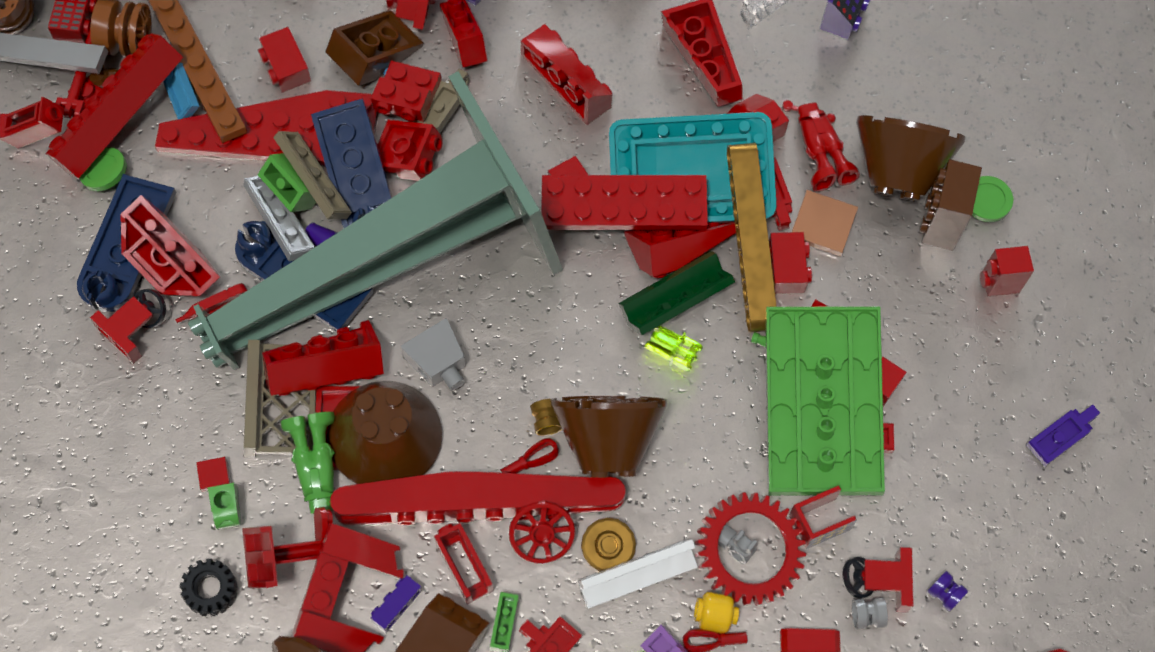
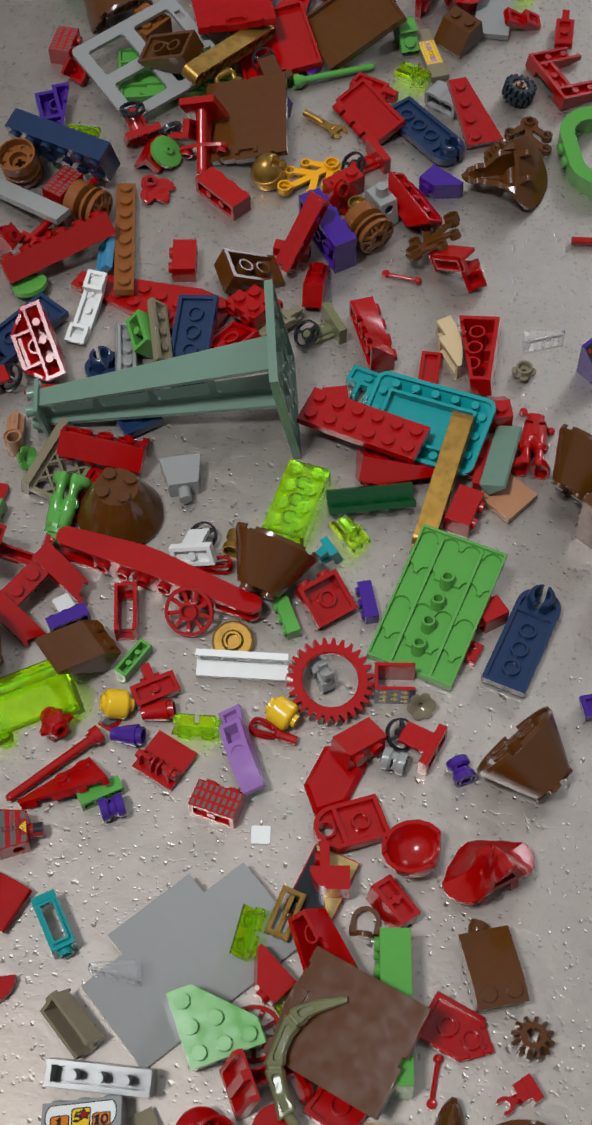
camera: 30 degrees right, 10 degrees down
none -> nougat piece [3,412,26,456]
none -> bright green plant [16,446,37,470]
none -> white sticker [52,593,75,612]
none -> white slope [64,269,108,345]
none -> white piece [168,521,218,566]
none -> clear neon green brick [262,459,331,547]
none -> bright green piece [272,595,301,640]
none -> olive piece [294,301,347,348]
none -> red plate [294,568,358,630]
none -> teal tile [315,535,343,565]
none -> red brick [330,717,387,771]
none -> teal hinge [346,364,380,405]
none -> dark purple piece [355,580,379,625]
none -> dark tan plant [407,693,436,720]
none -> red tile [418,351,442,384]
none -> tan slope [435,315,463,379]
none -> reddish brown cone [477,706,573,802]
none -> sand green slope [480,426,522,495]
none -> dark blue plate [481,584,561,698]
none -> dark tan plate [511,360,536,382]

